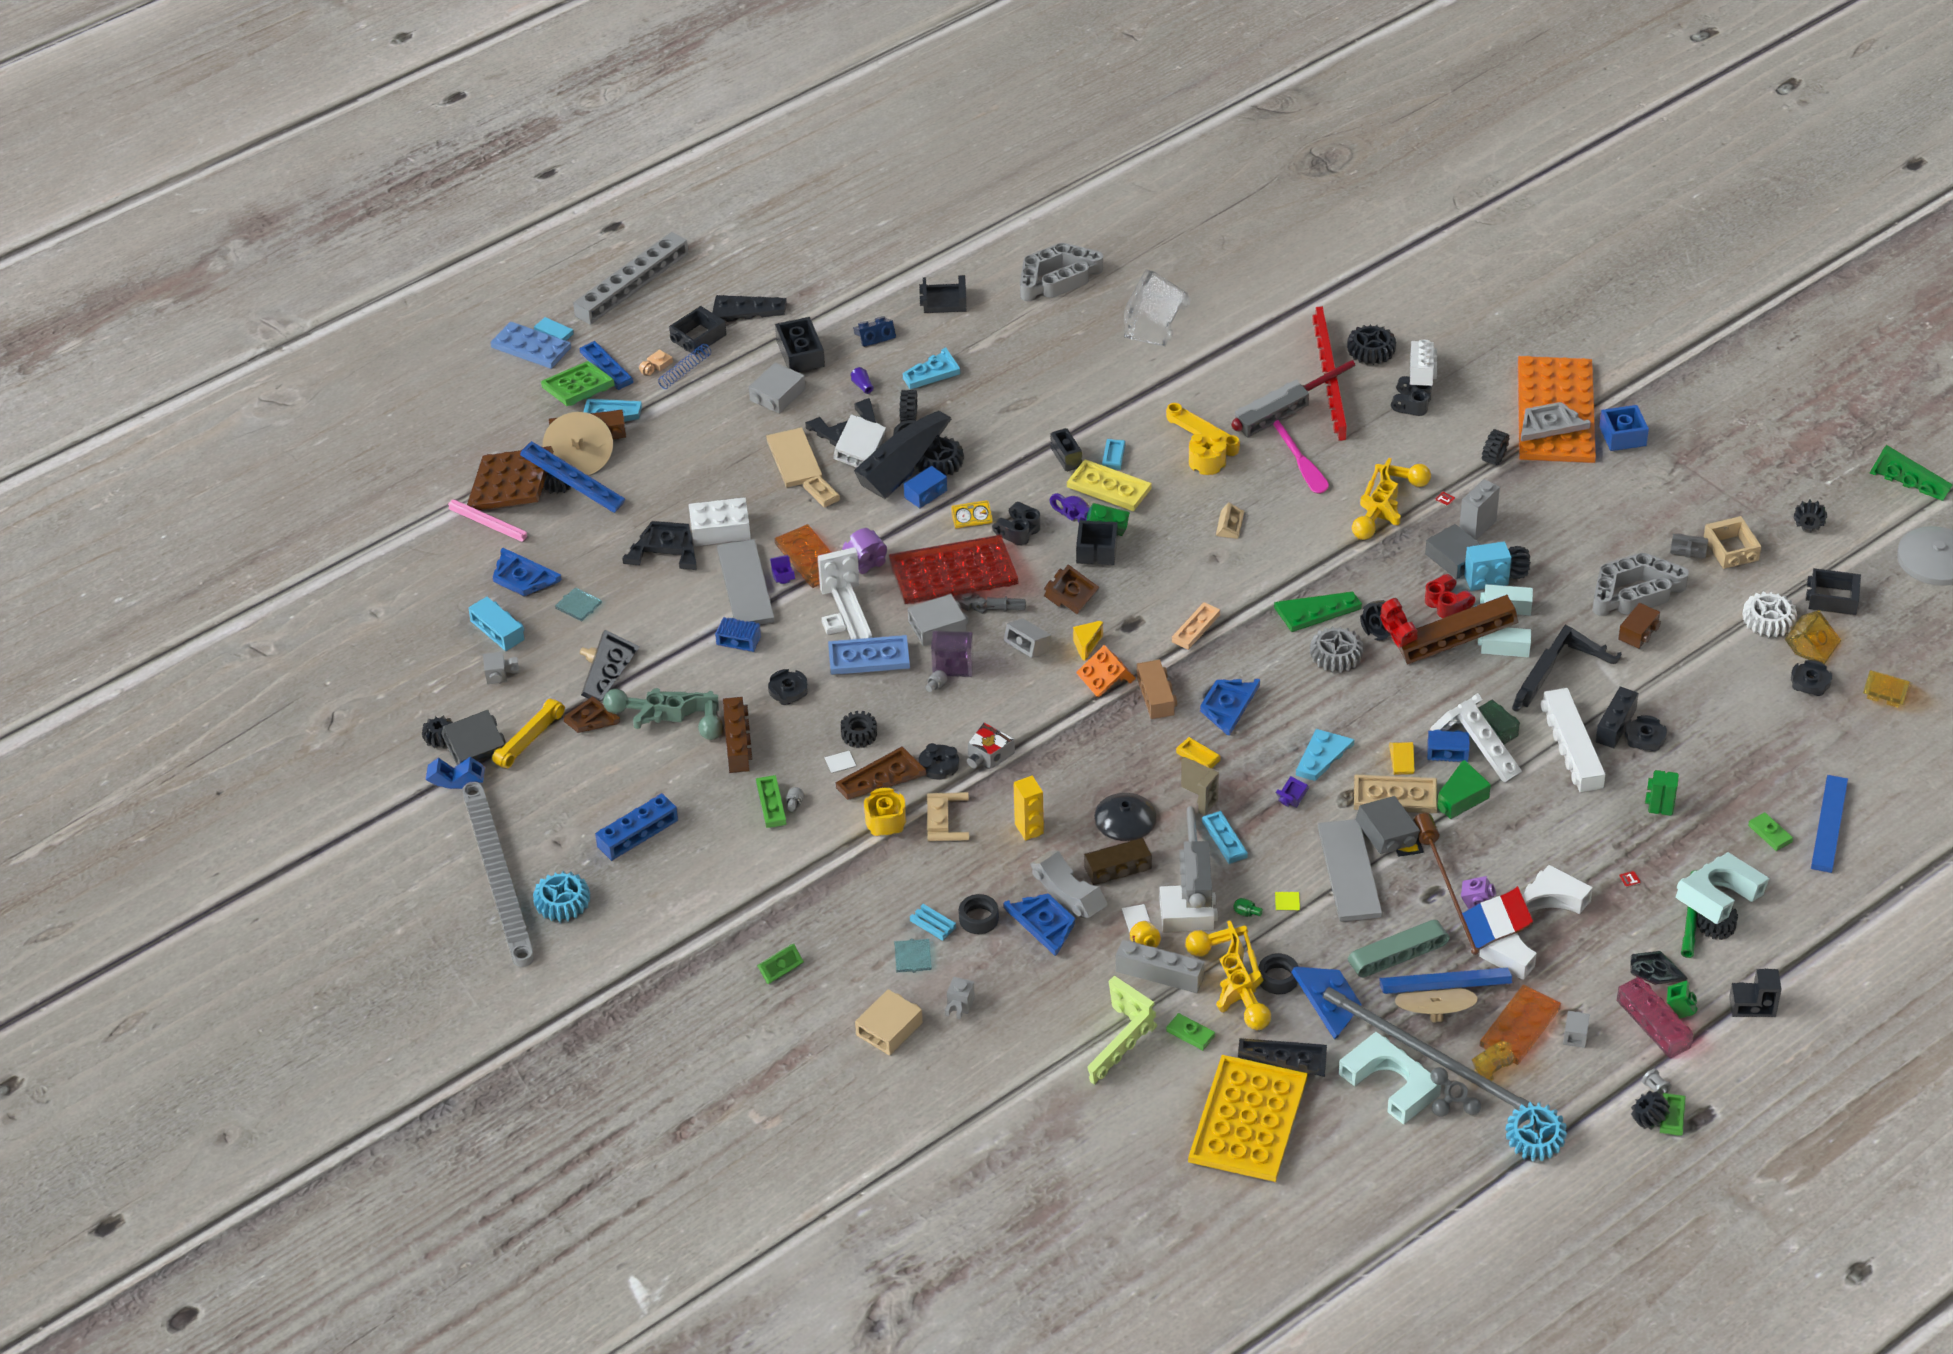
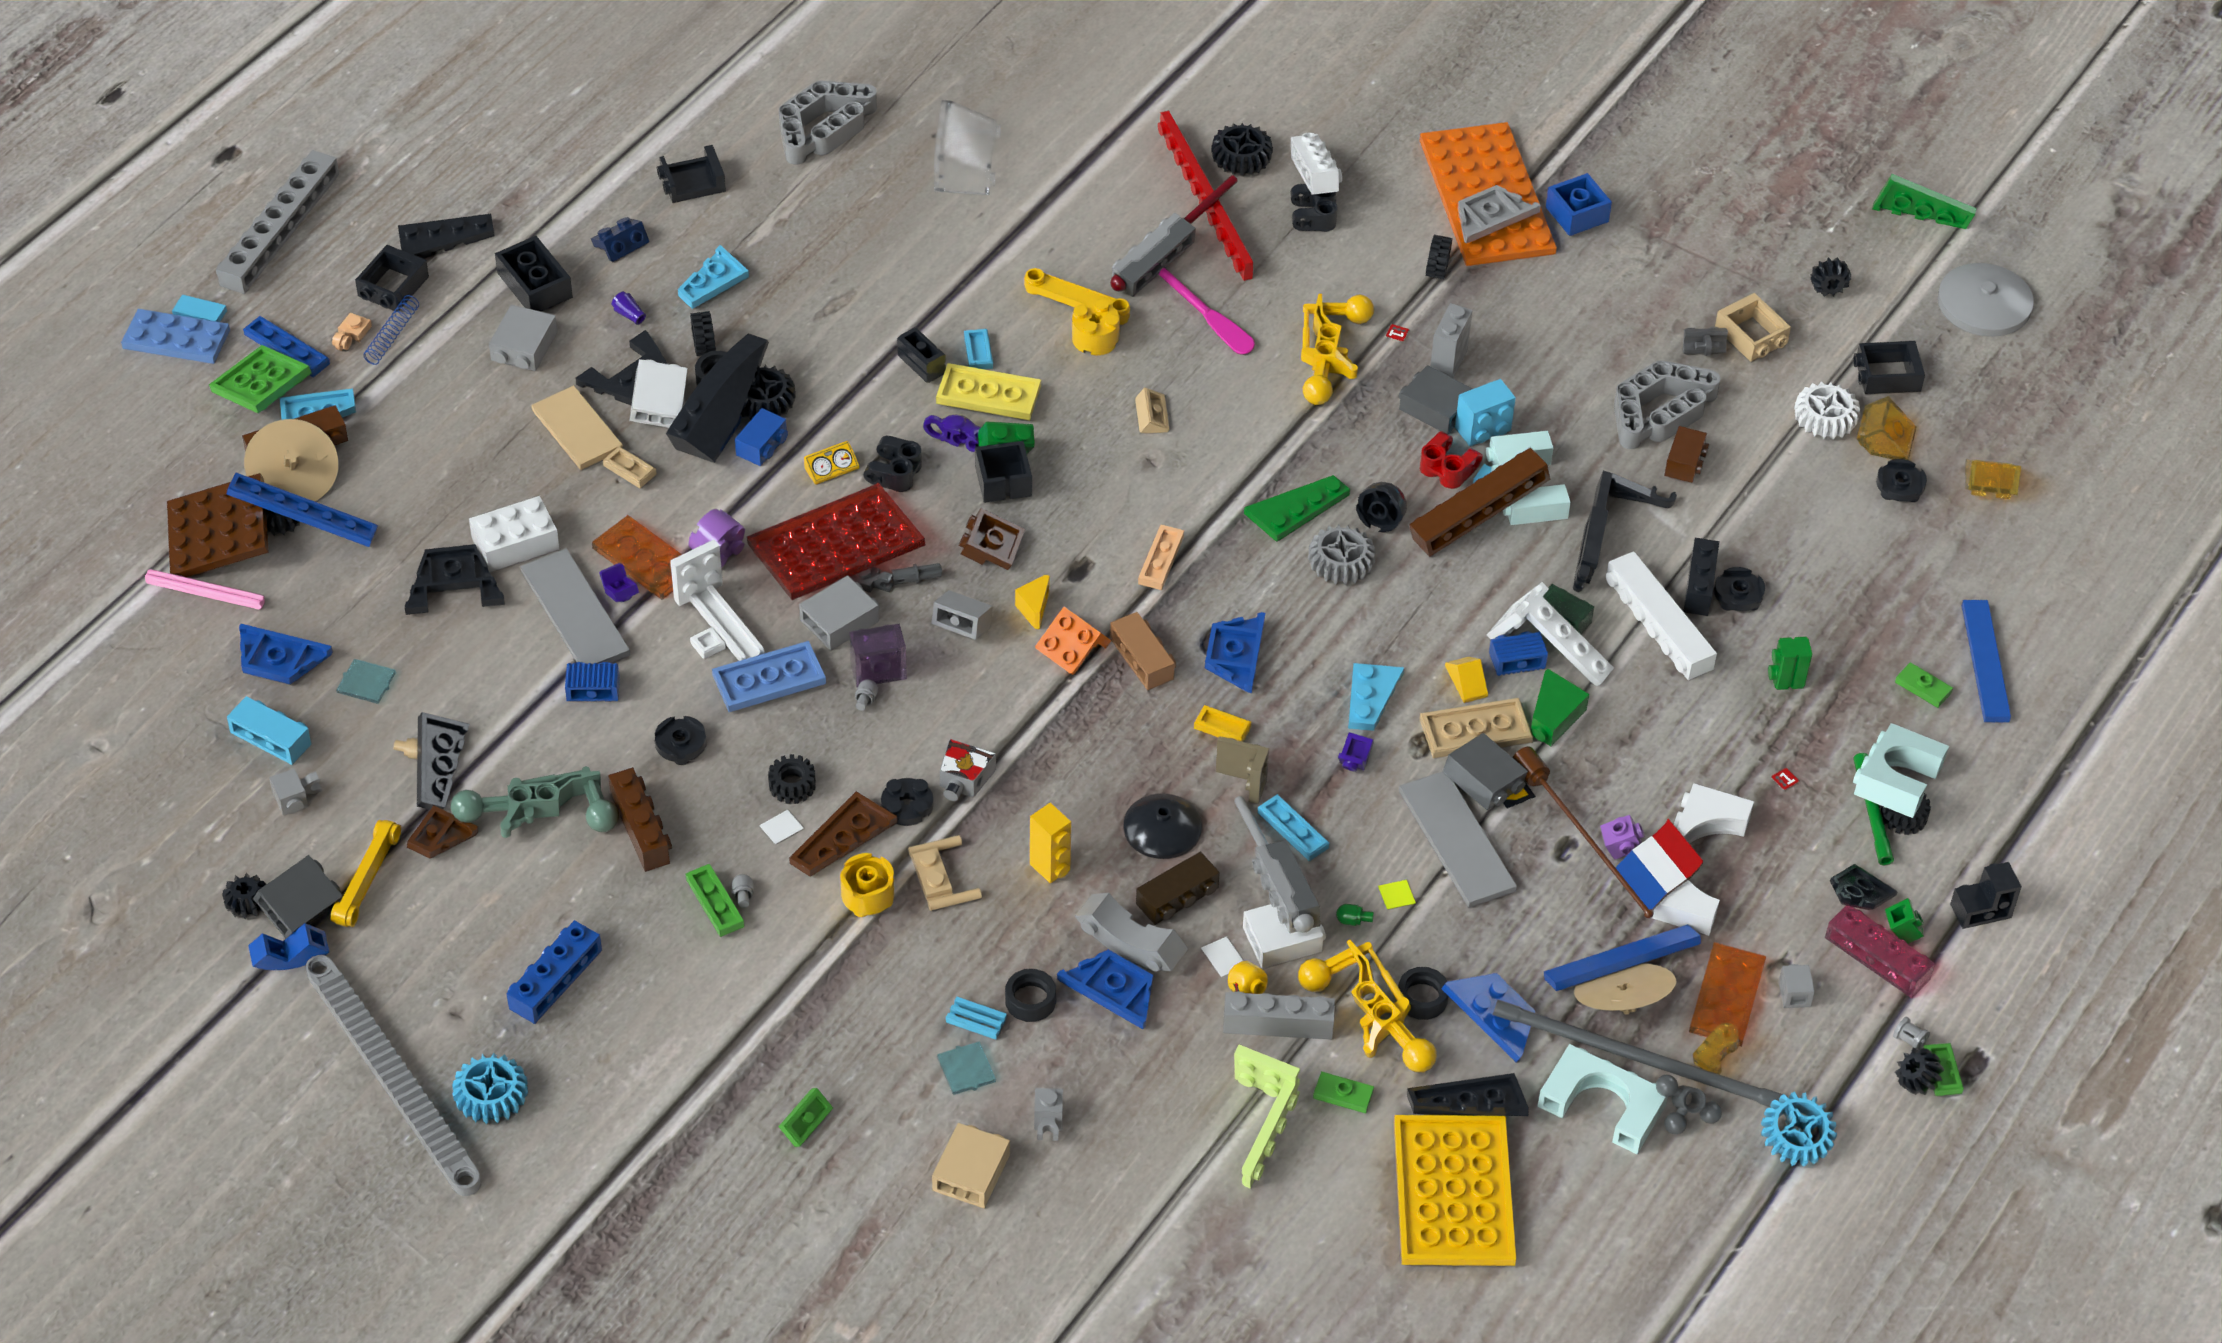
camera: 20 degrees left, 5 degrees up
sand green beam [1348,919,1450,978] -> none
red piece [1380,598,1418,648] -> none
black gear [1508,546,1531,579] -> none

